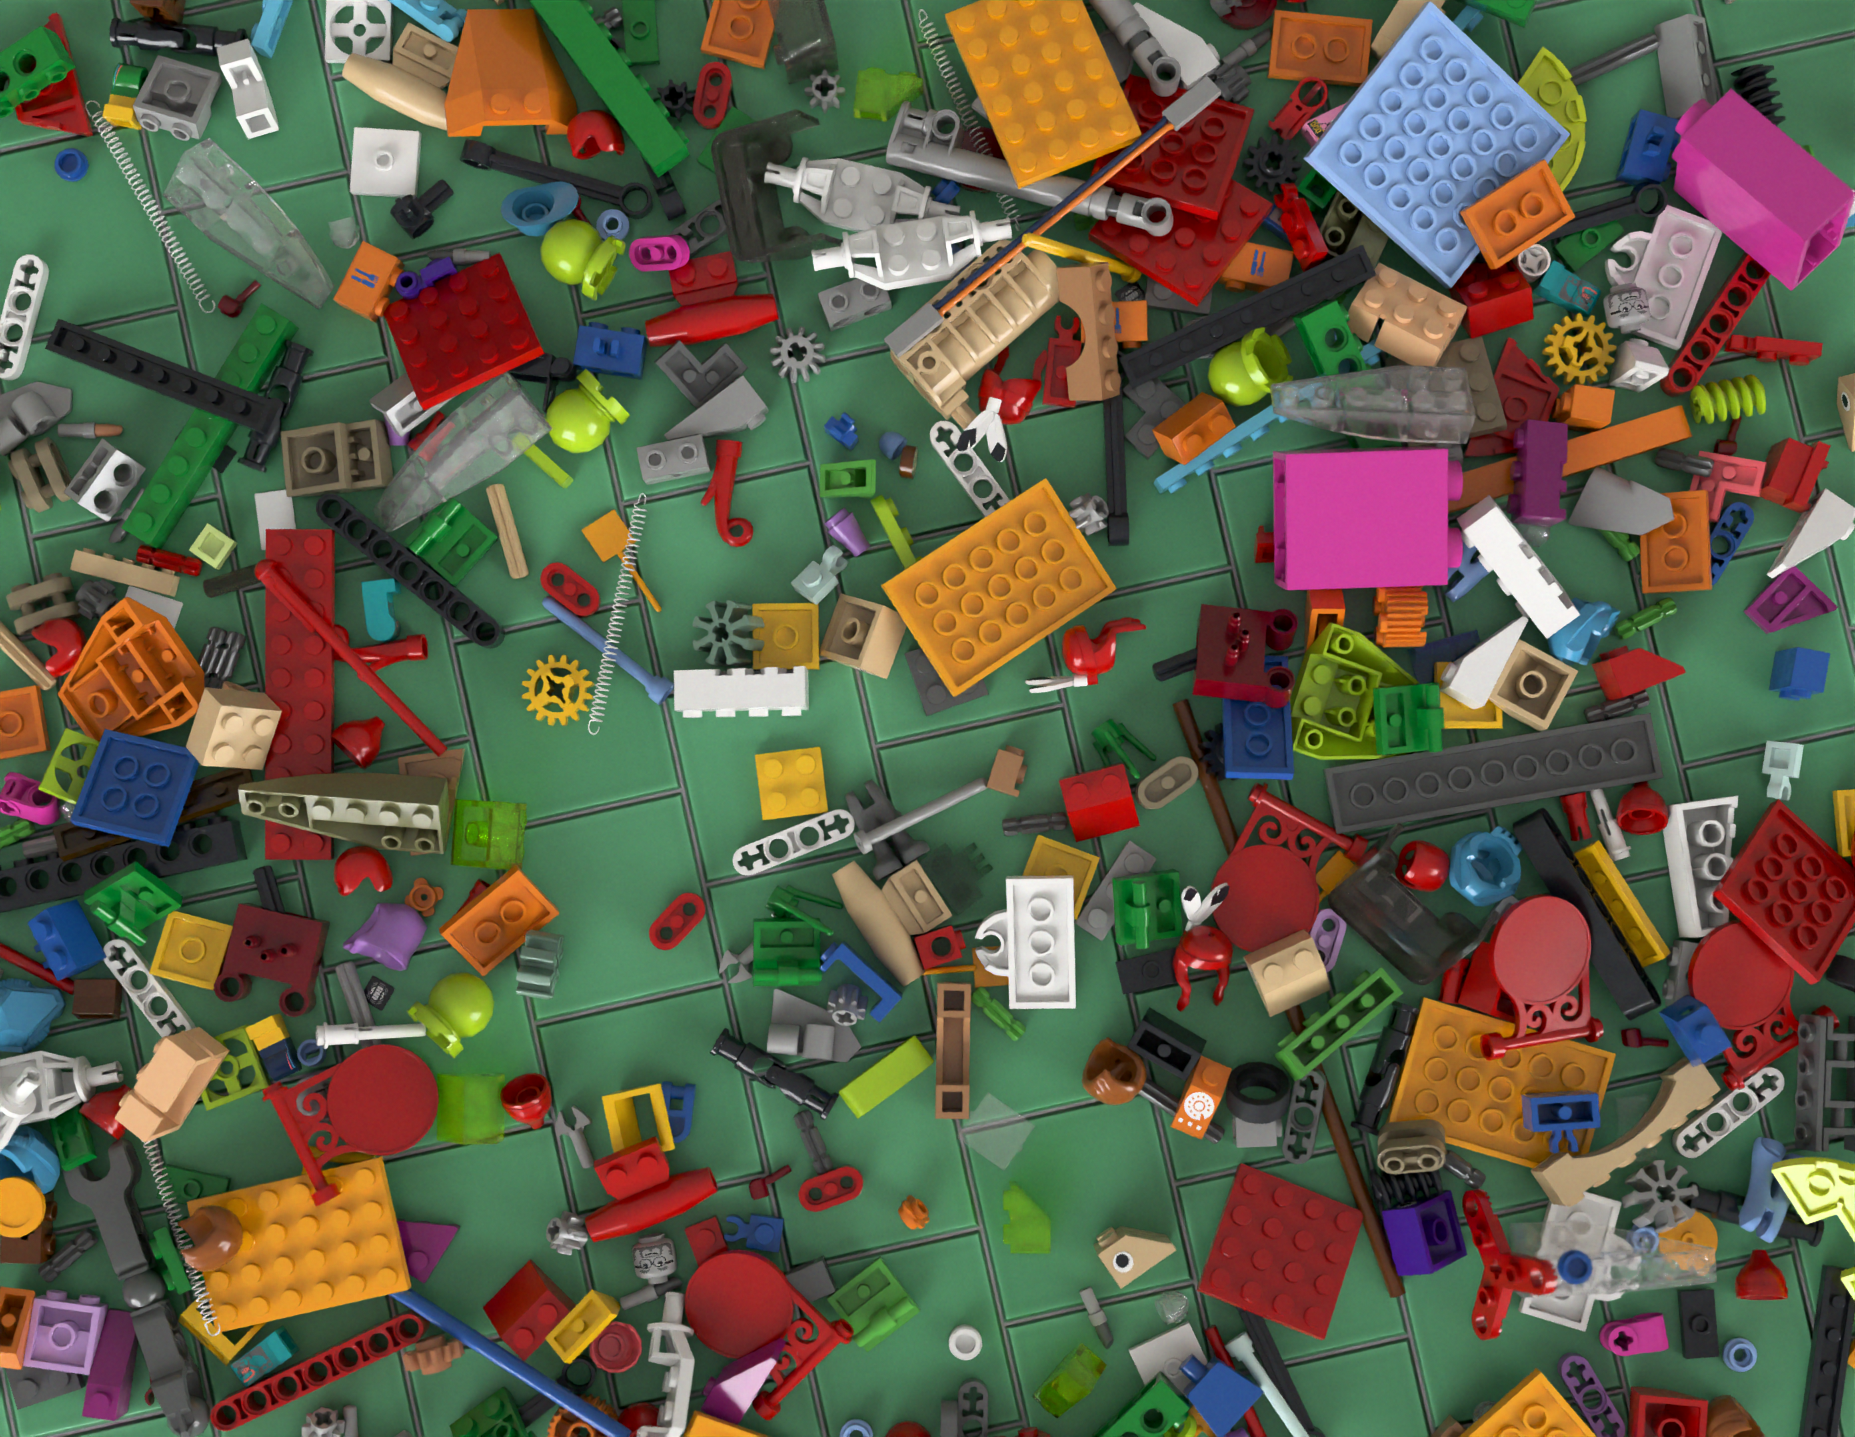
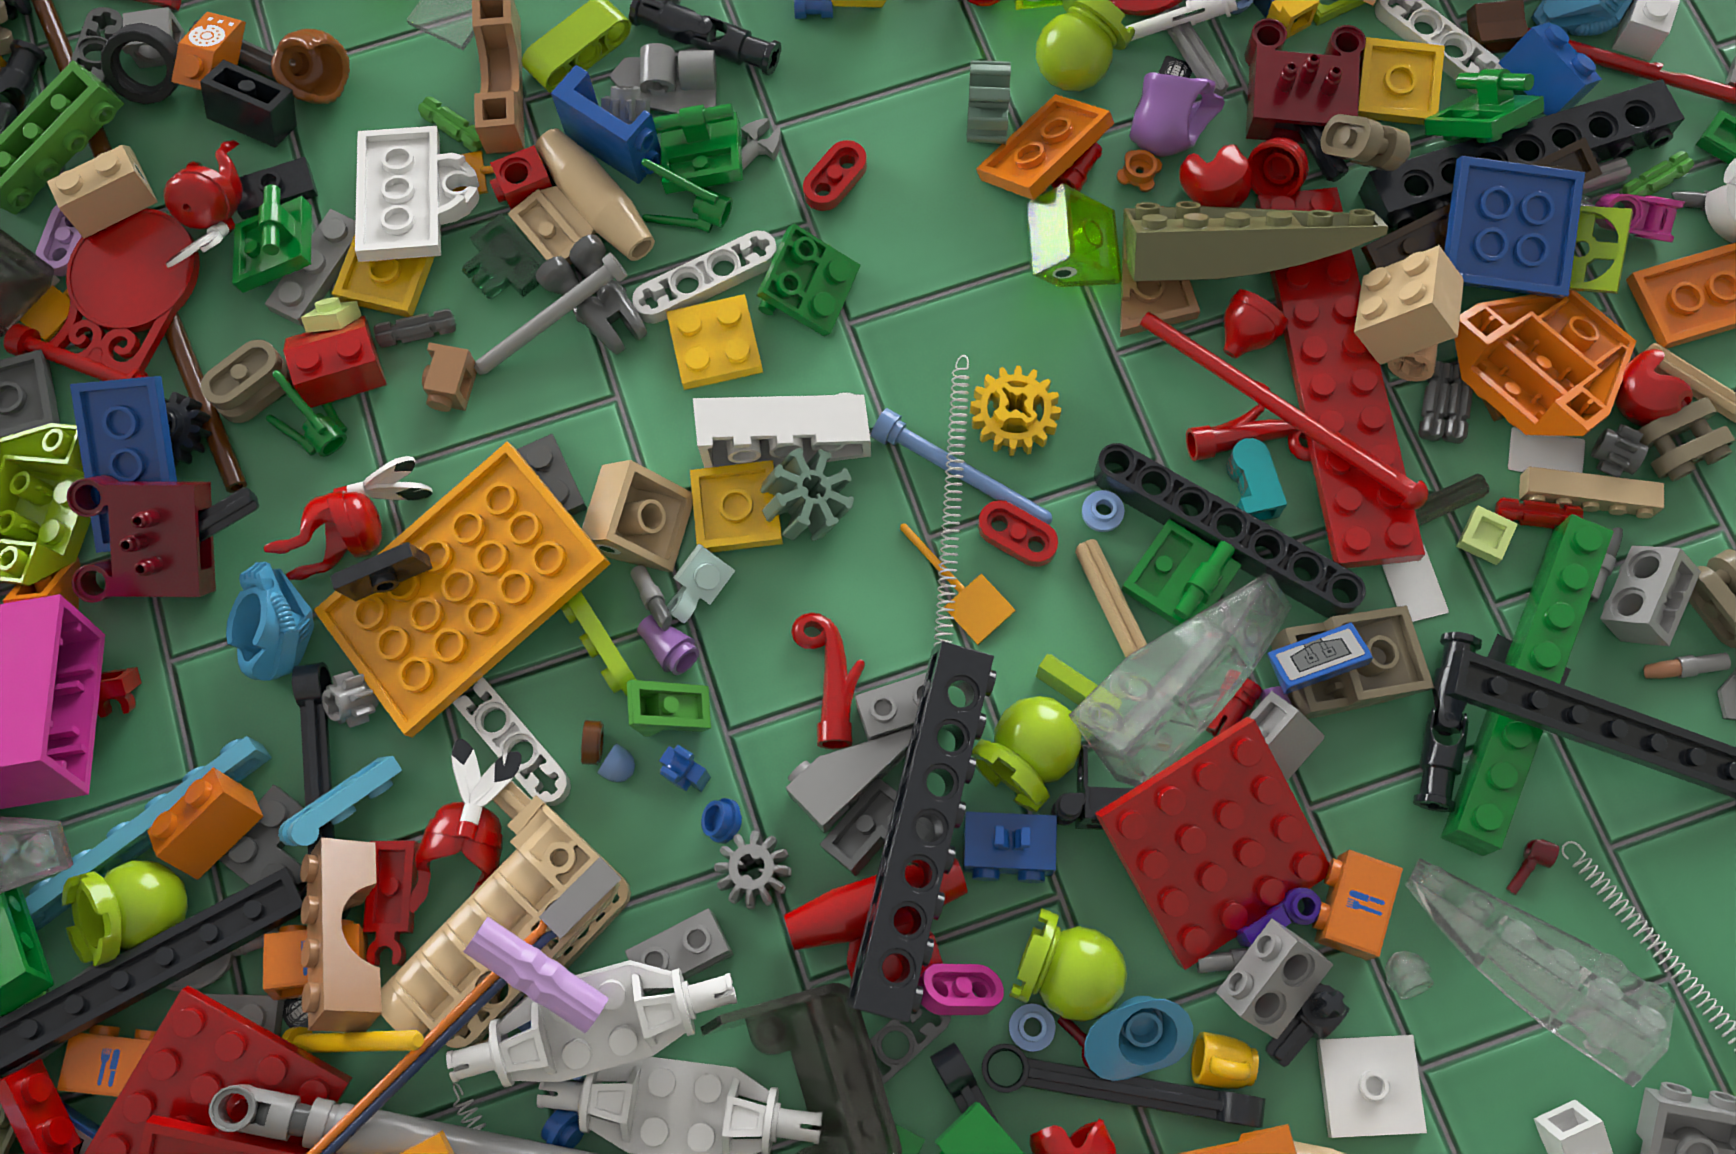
camera: 175 degrees right, 15 degrees down
none -> dark azure helmet [226,562,314,681]
none -> medium azure plate [278,756,402,846]
none -> yellowish green plate [301,297,362,333]
none -> black plate [330,542,432,601]
none -> lavender axle [463,917,608,1033]
none -> piece [630,565,672,631]
none -> blue plate [701,798,742,844]
none -> green plate [756,223,861,337]
none -> black brick [845,641,996,1022]
none -> light blue plate [1082,490,1125,532]
none -> yellow piece [1191,1032,1259,1089]
none -> light grey brick [1216,918,1334,1039]
none -> red helmet [1248,137,1309,198]
none -> slope [1267,622,1373,695]
none -> dark tan brick [1321,114,1411,171]

